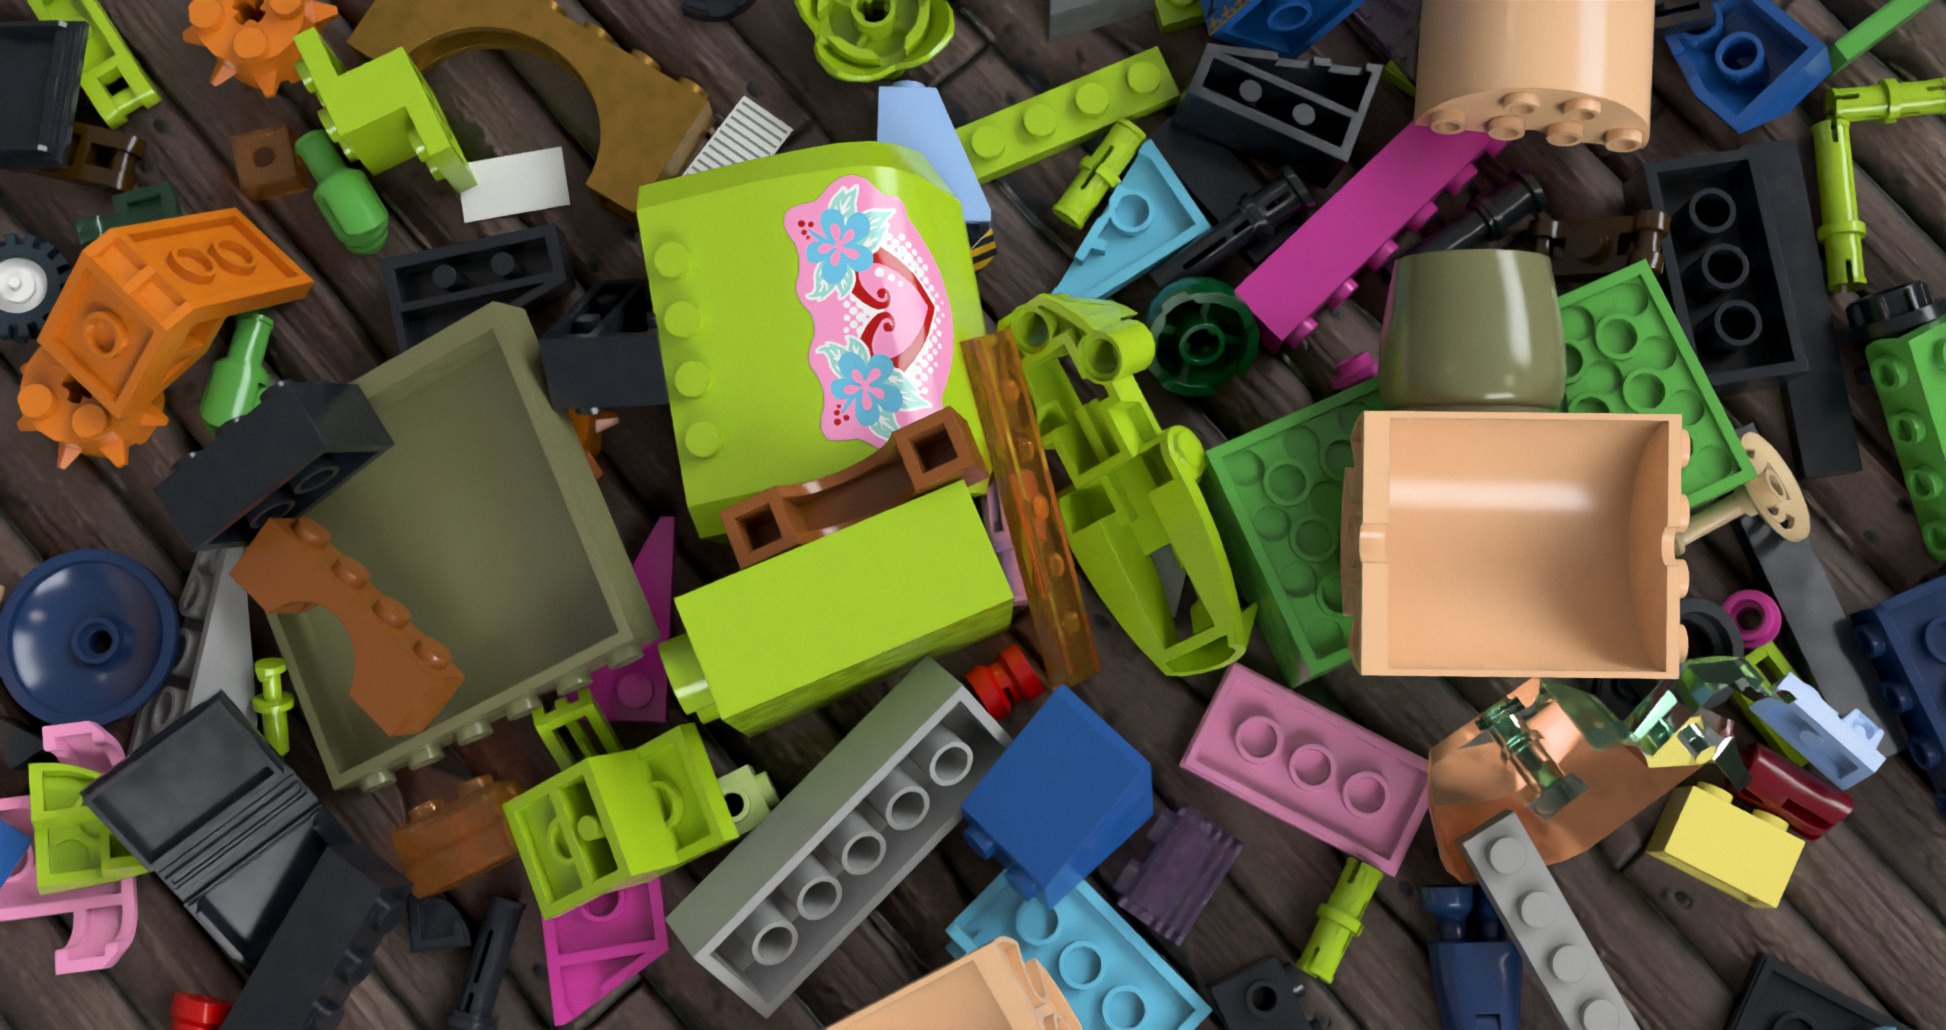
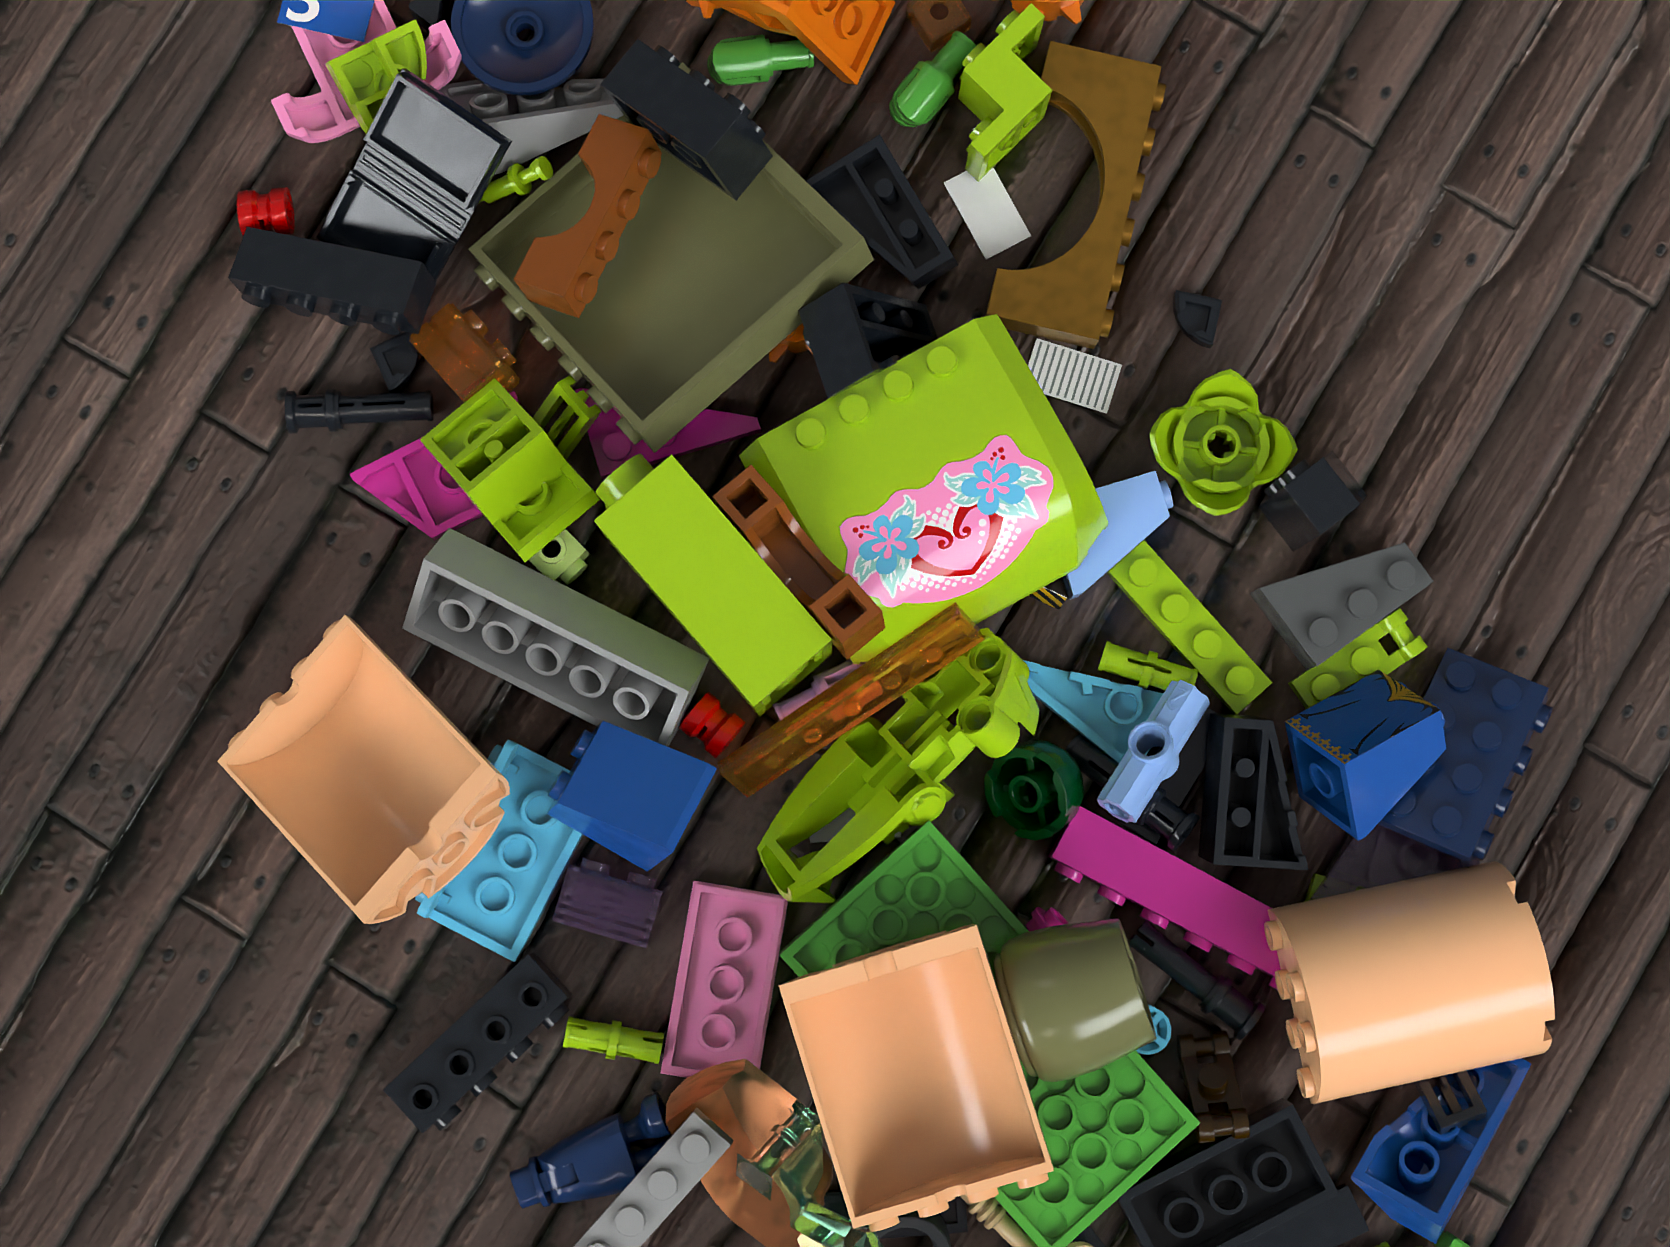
camera: 70 degrees right, 5 degrees up
none -> light blue piece [1097,680,1210,823]

